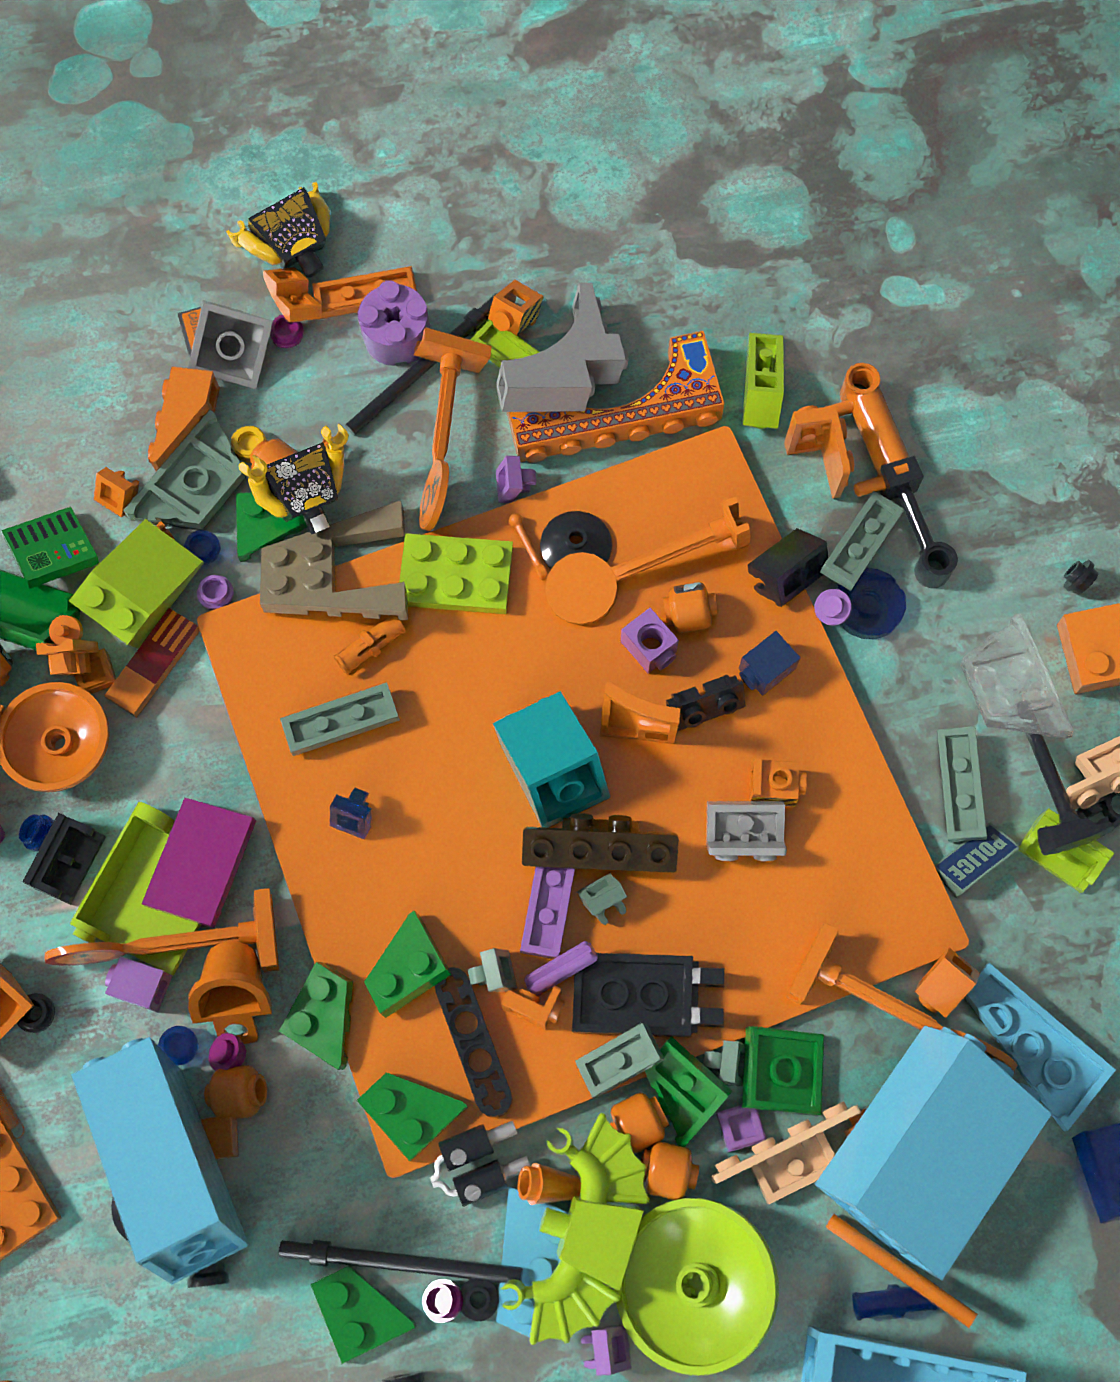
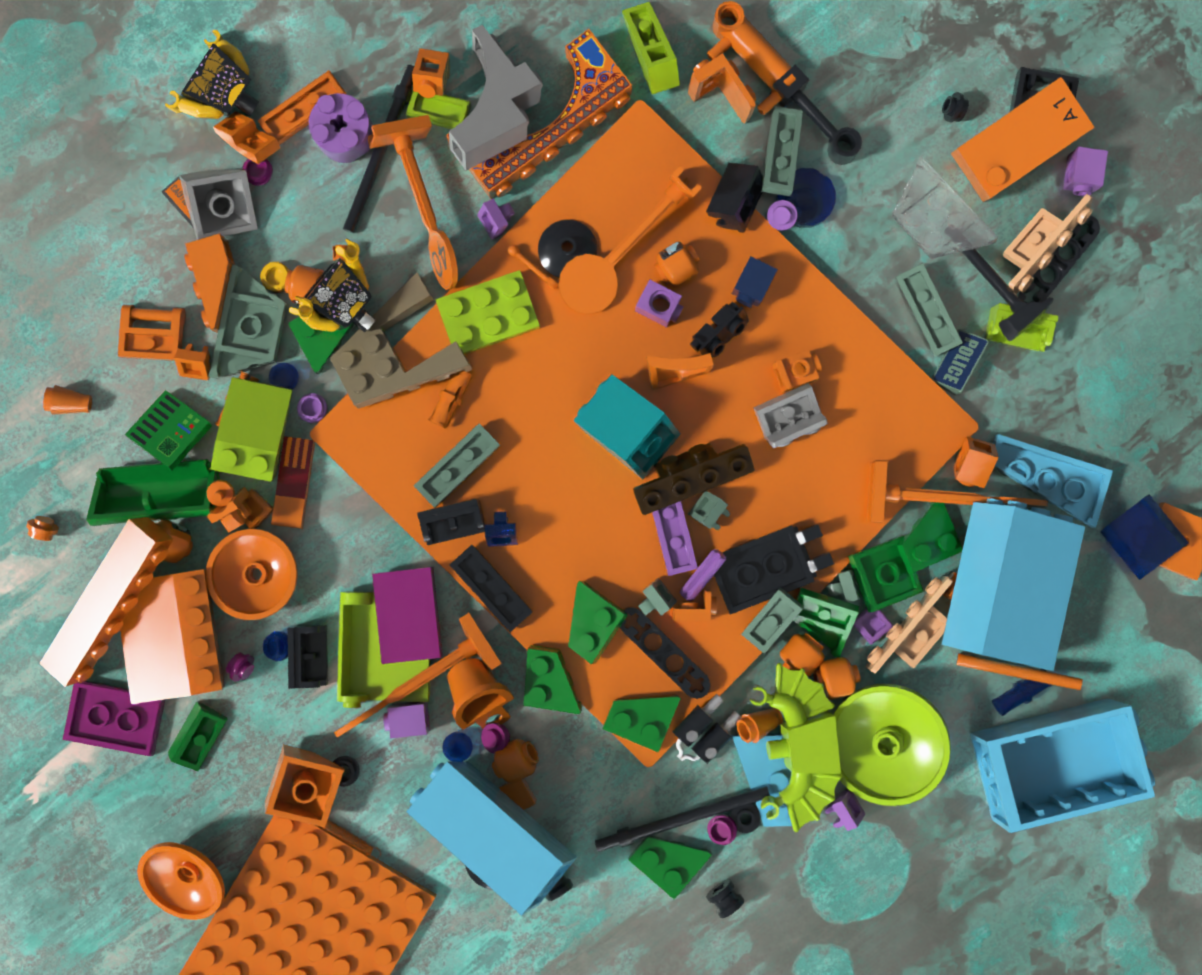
camera: 30 degrees left, 15 degrees up
none -> orange plate [118,304,186,361]
none -> black hinge [417,499,487,545]
none -> black plate [450,545,533,632]
none -> green wing [897,502,963,574]

